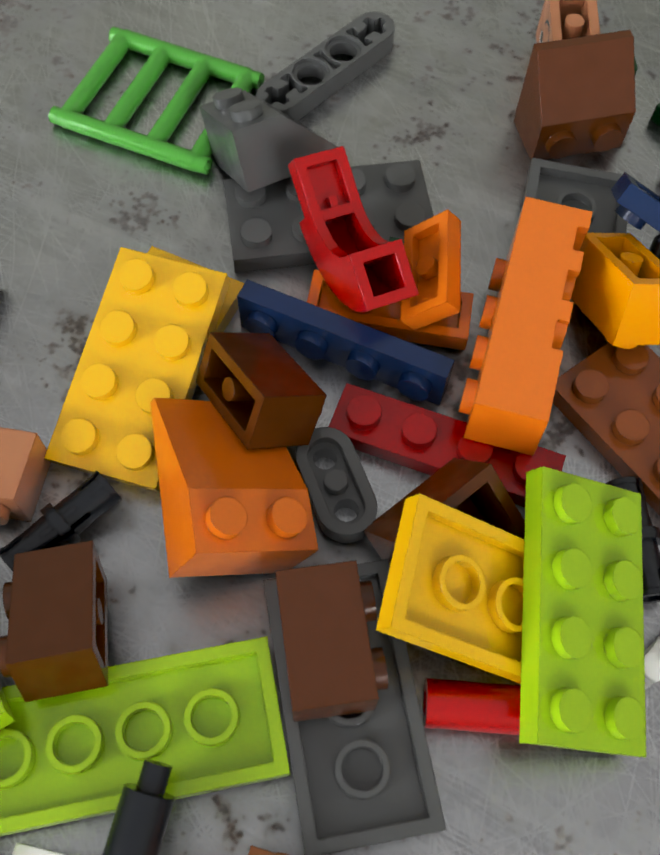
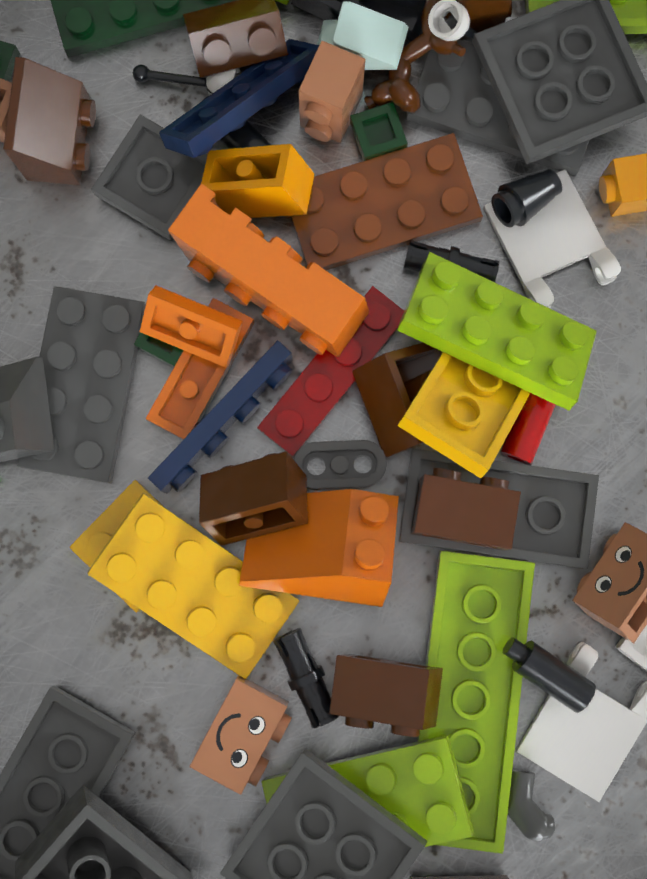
camera: 70 degrees left, 20 degrees up
red arch [288,146,419,312] -> none

